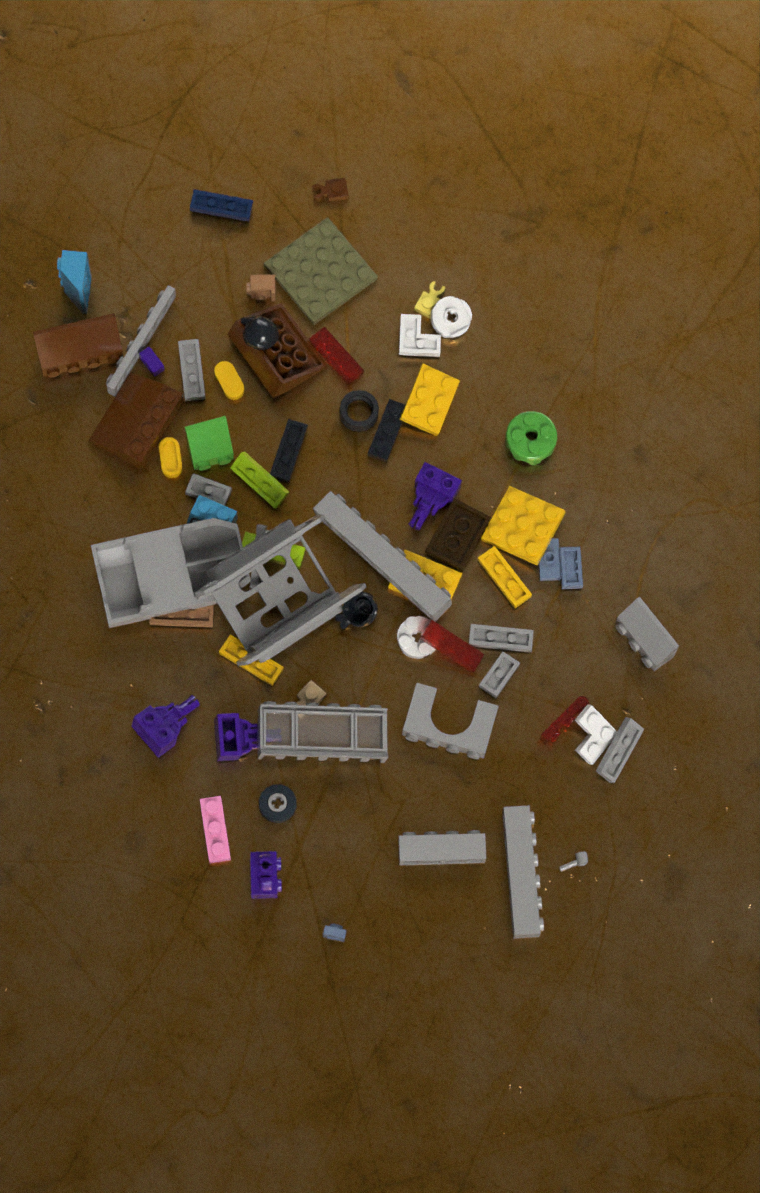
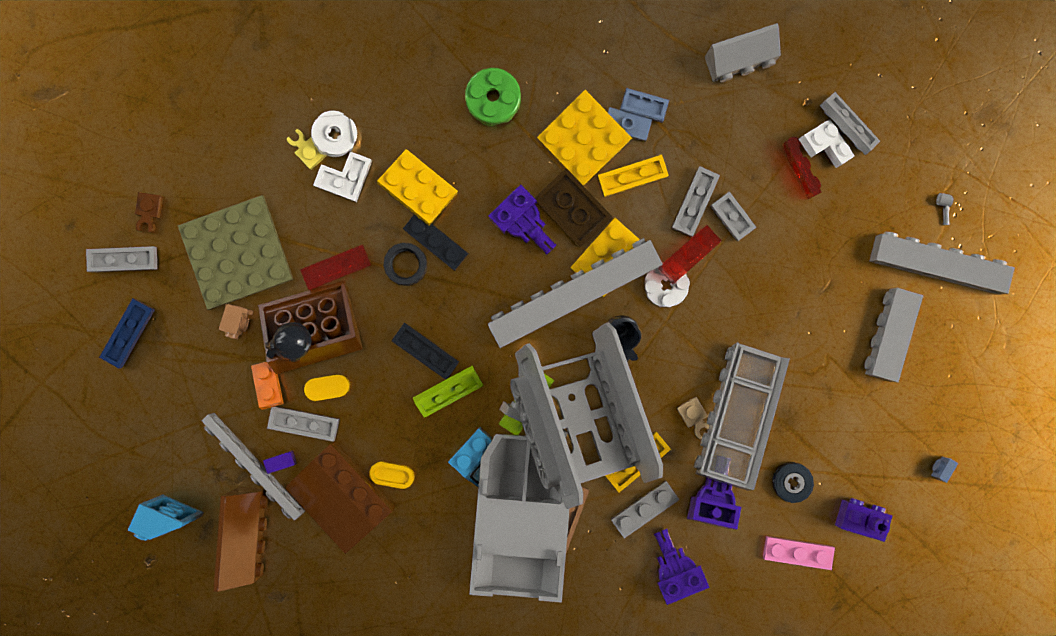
camera: 70 degrees left, 15 degrees up
bright green slope [185,416,234,471] -> none
light grey plate [185,473,232,506] -> none
light grey arch [402,683,498,759] -> none
none -> light grey plate [86,246,157,272]
none -> orange plate [251,361,284,410]
none -> light grey plate [611,480,679,538]

